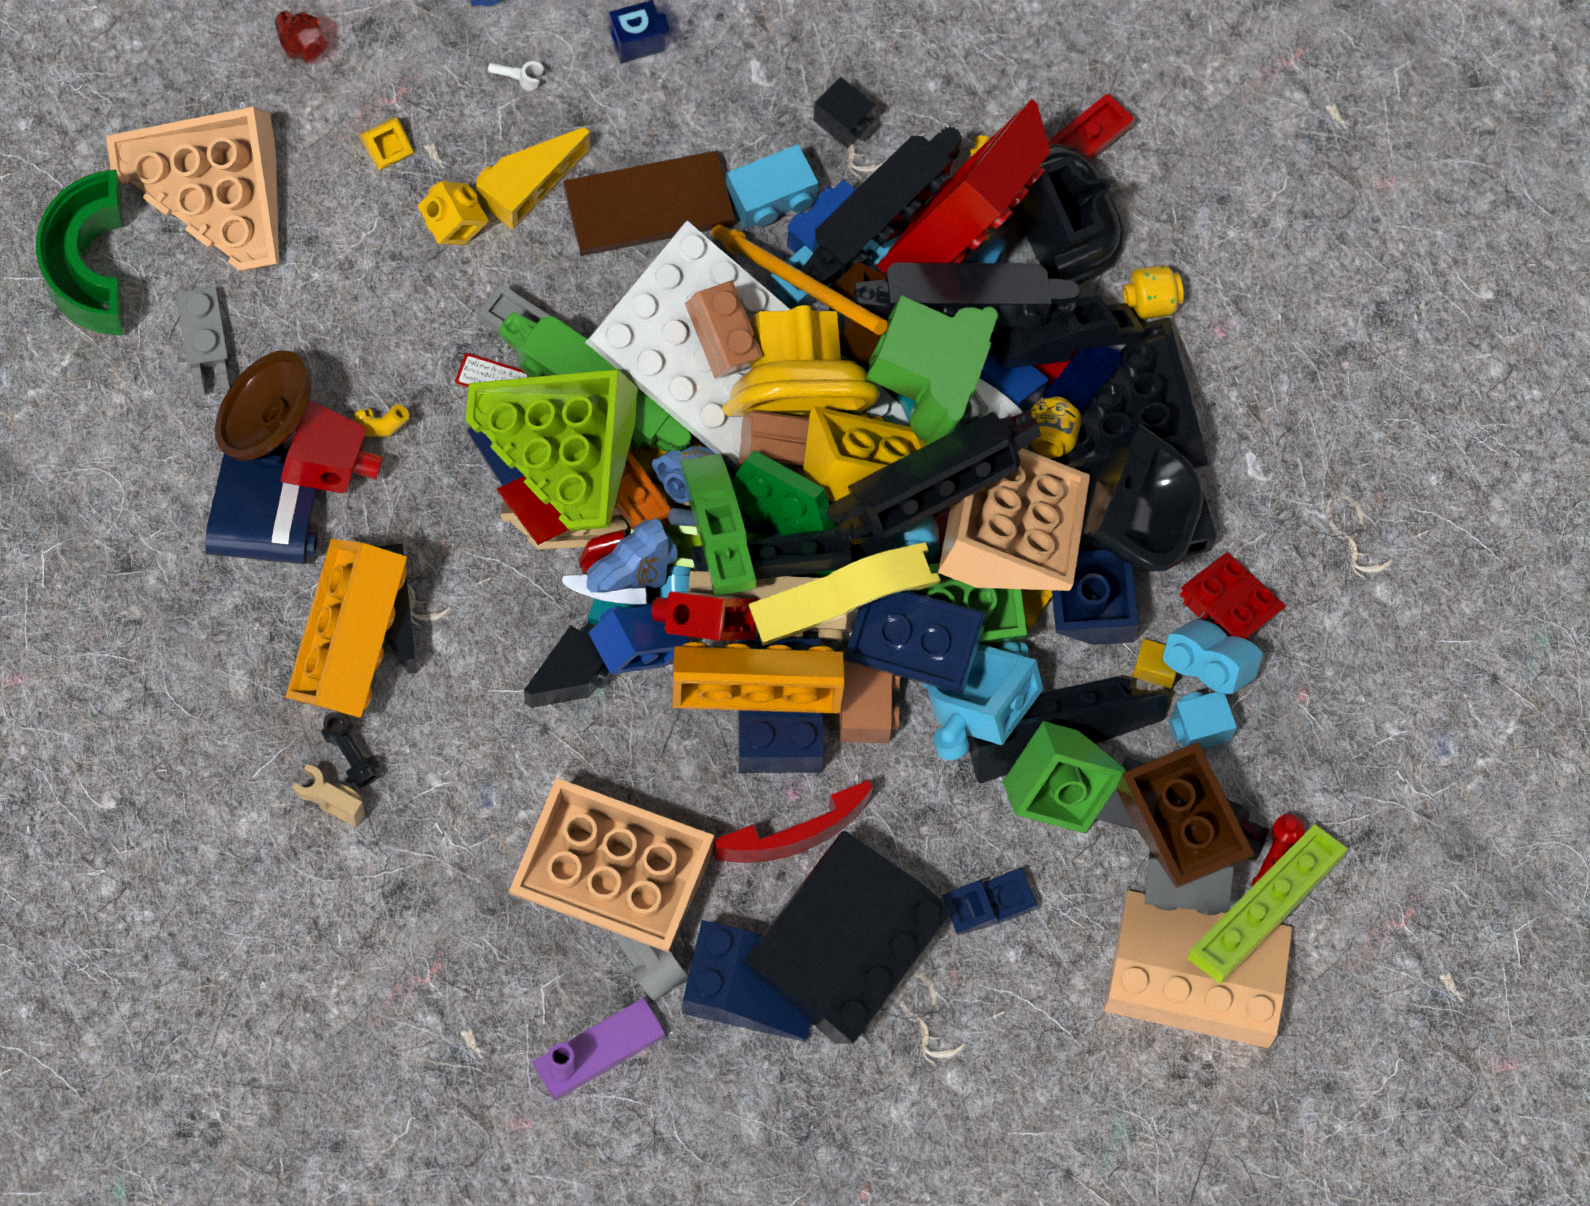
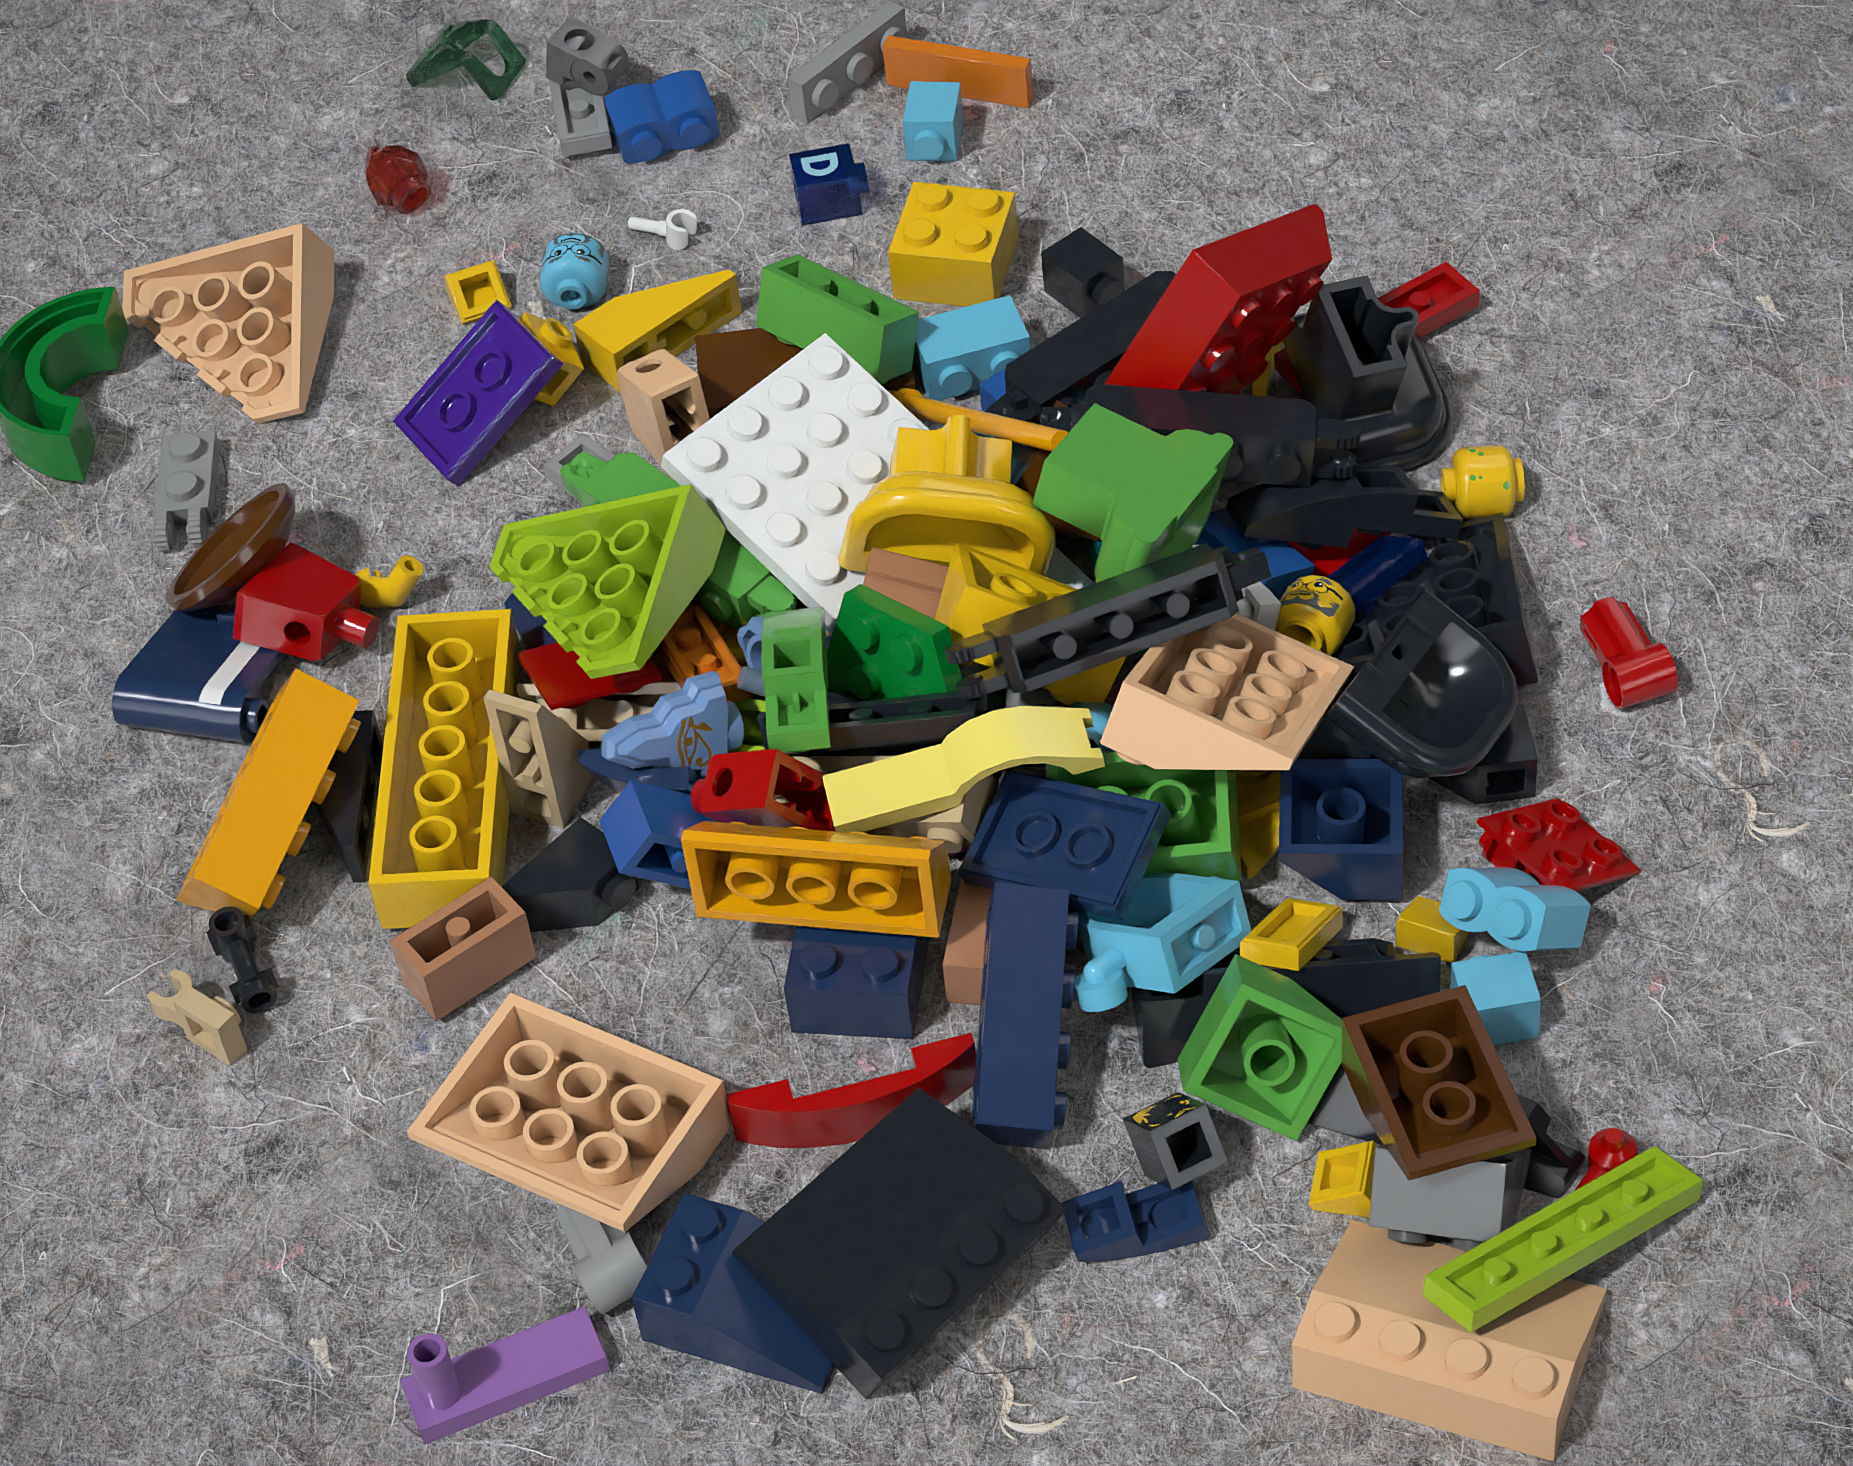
camera: 20 degrees right, 20 degrees down
nougat brick [684,280,763,379] -> none
none -> yellow brick [368,609,521,929]
none -> nougat brick [390,876,537,1021]
none -> dark purple tile [393,300,563,487]
none -> tan slope [484,689,595,828]
none -> medium azure head [540,232,609,309]
none -> light nougat torso [616,349,710,480]
none -> bright green brick [756,254,919,384]
none -> yellow brick [888,182,1019,307]
none -> dark blue brick [971,882,1078,1149]
none -> black brick [1123,1092,1228,1190]
none -> yellow tile [1240,898,1343,971]
none -> yellow slope [1308,1140,1378,1218]
none -> red piece [1580,596,1678,709]

